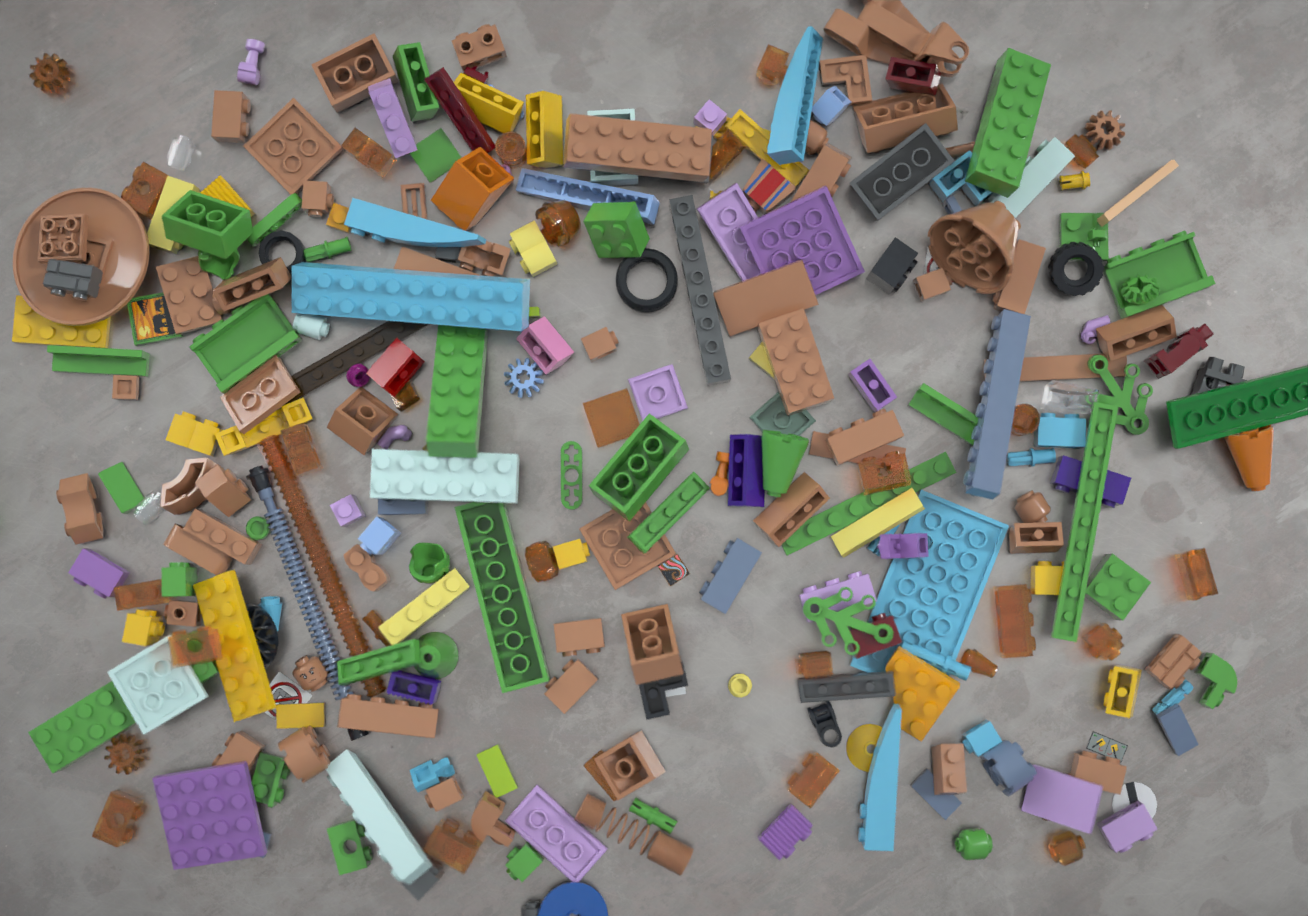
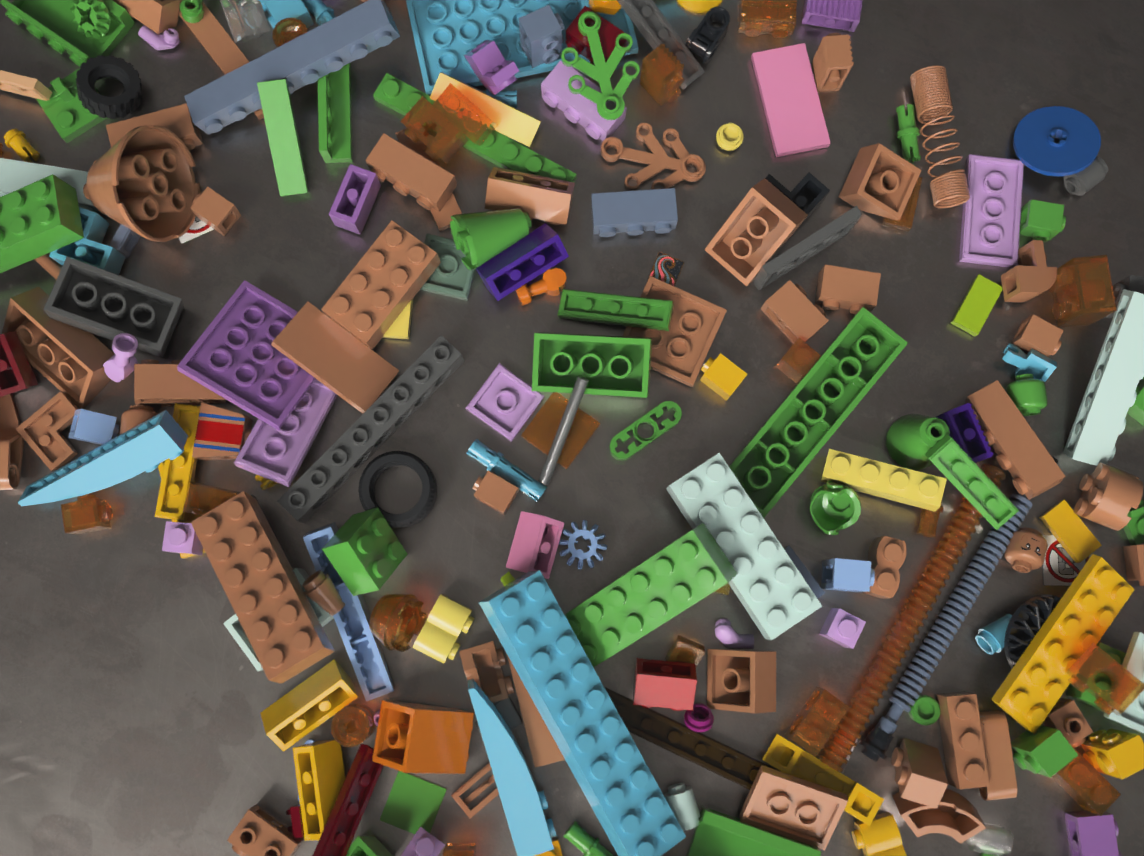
camera: 130 degrees left, 5 degrees down
clear orange gear [525,541,559,582] -> none
black brick [866,237,918,295] -> none
none -> lavender leg [103,333,139,382]
none -> tile [257,78,309,196]
none -> nougat cone [302,570,345,616]
none -> clear orange brick [433,83,498,146]
none -> medium azure pin [466,439,547,502]
none -> sand blue brick [518,5,564,68]
none -> dark grey bar [538,376,589,485]
none -> nougat plant [601,123,706,191]
none -> bright pink tile [751,43,831,157]
none -> dark grey tile [753,206,862,290]
none -> clear orange brick [775,338,821,383]
none -> nougat brick [812,33,854,92]
none -> bright green head [1006,374,1048,416]

